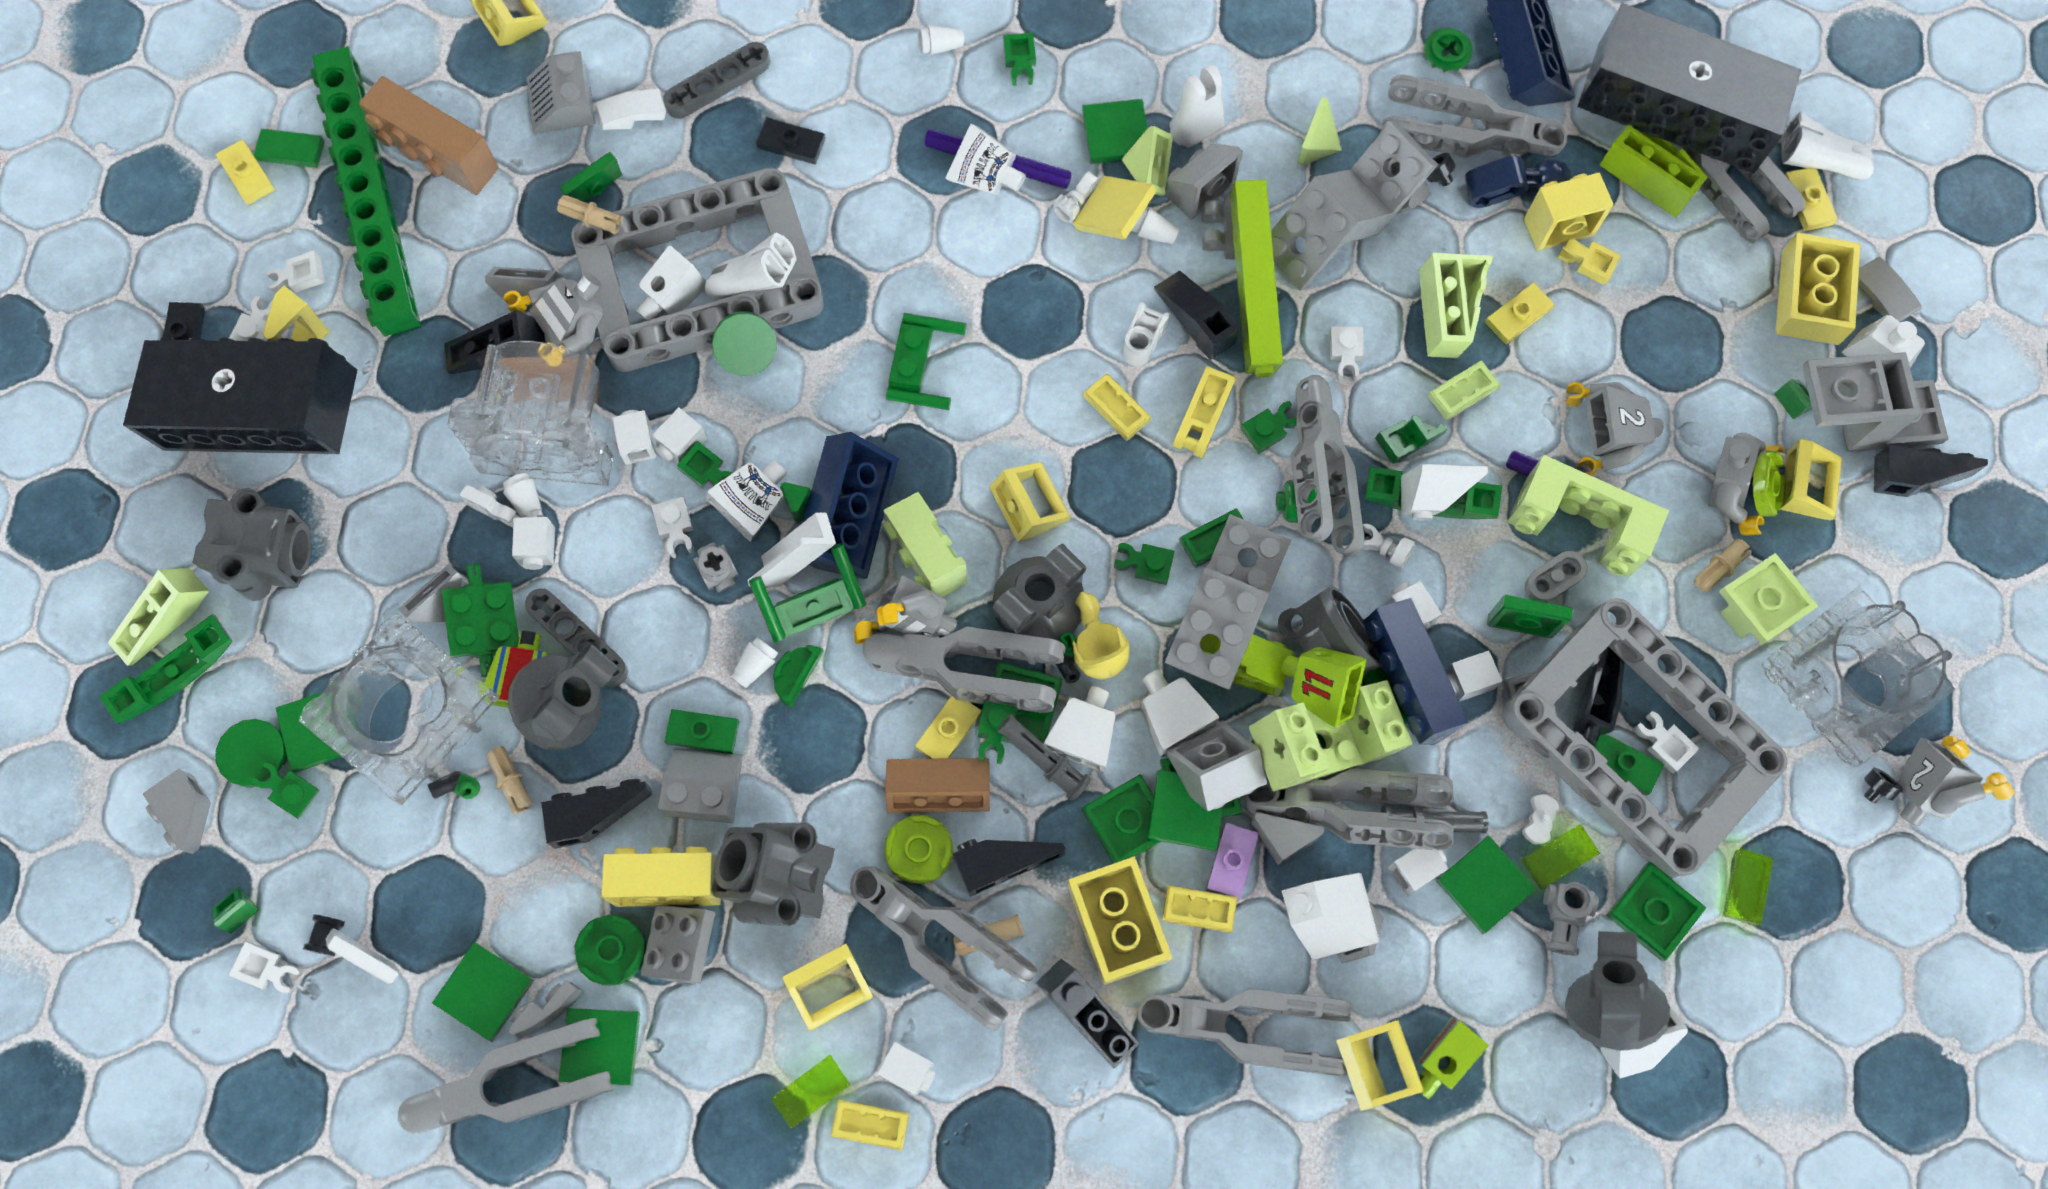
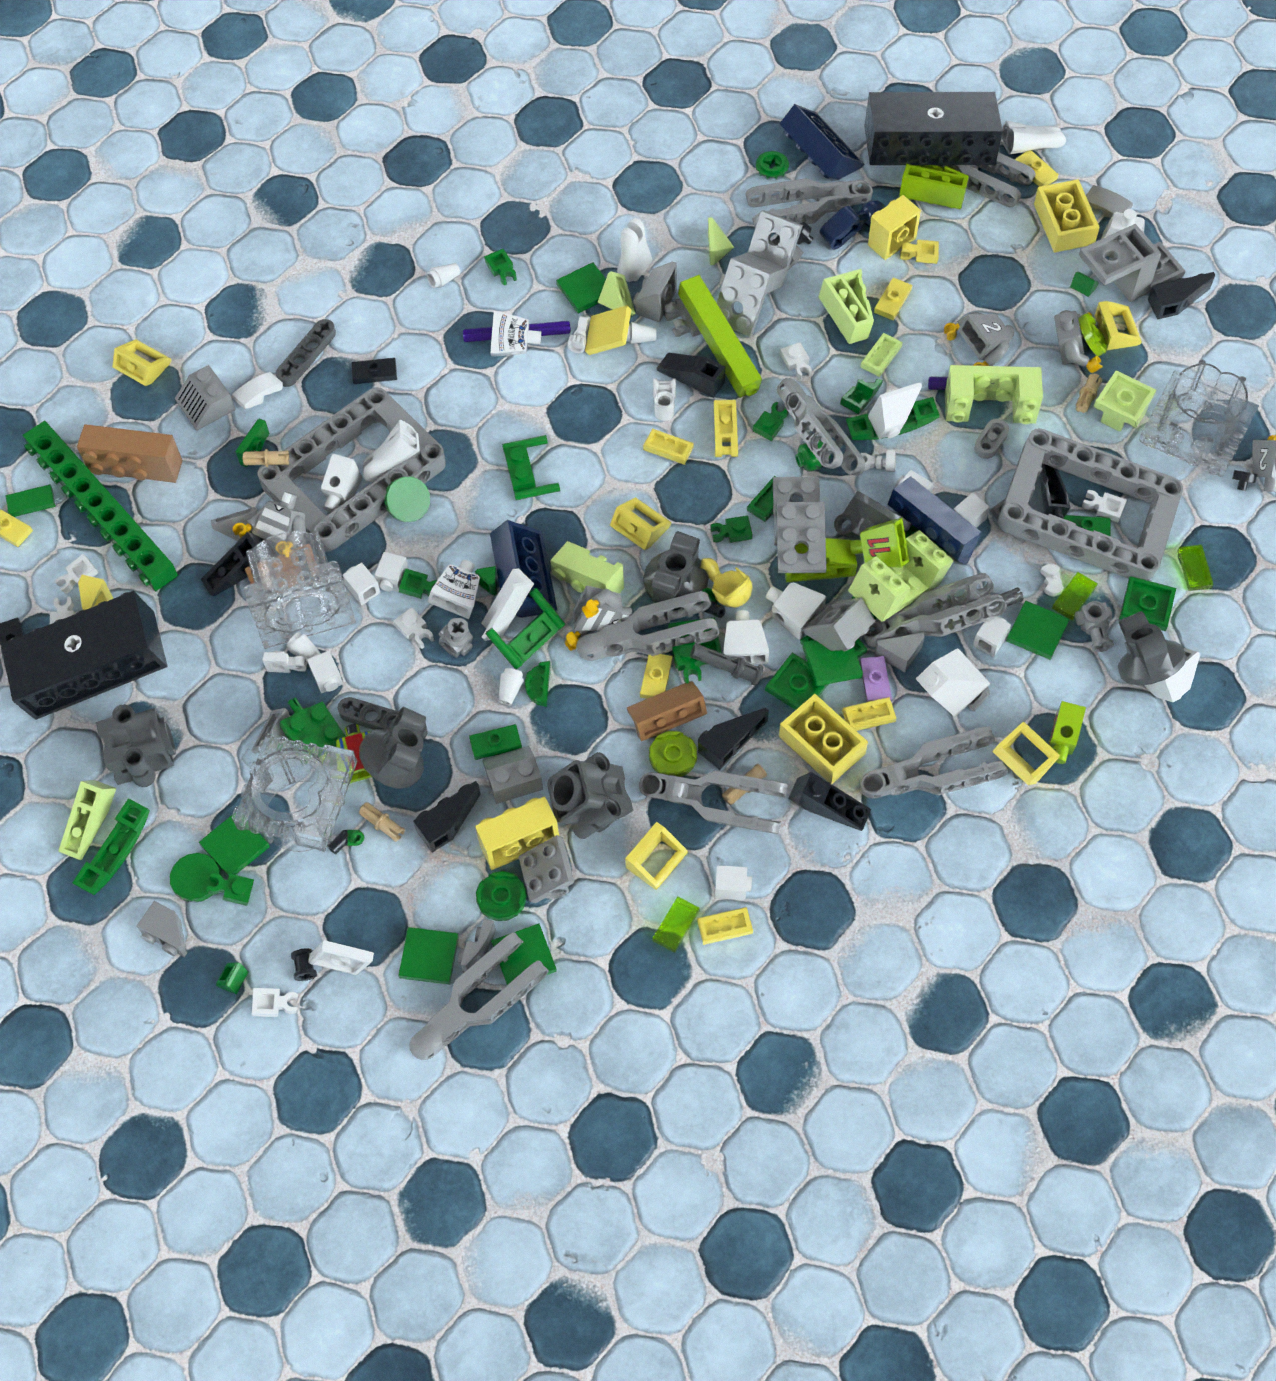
camera: 20 degrees left, 10 degrees down
green tile [1487,595,1573,639] -> none

